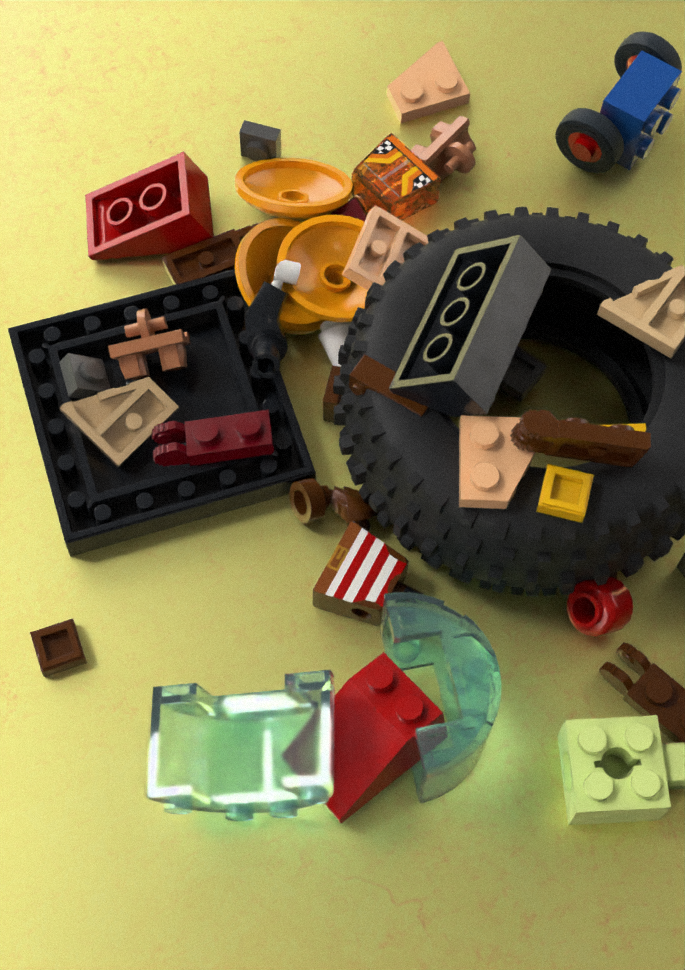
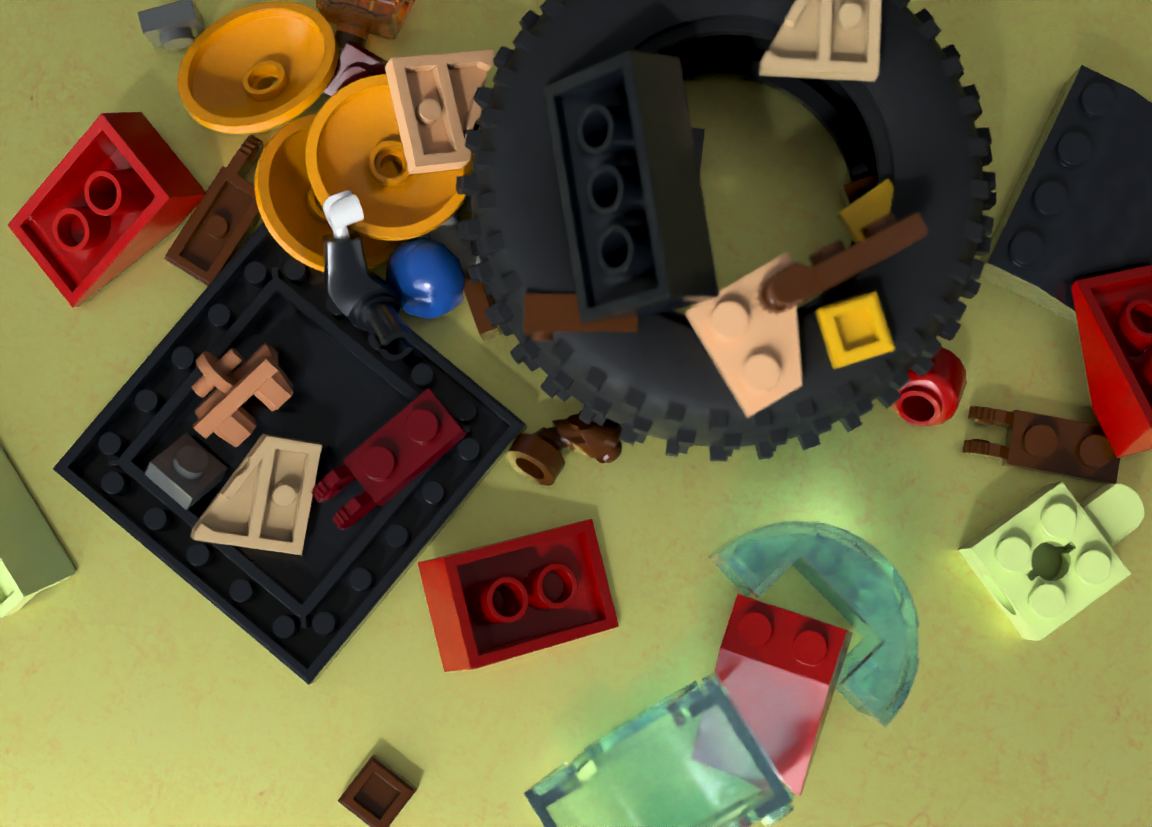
camera: 30 degrees left, 20 degrees up
torso [313,522,424,626] -> none
none -> blue hair [386,233,465,319]
none -> red slope [418,519,619,672]

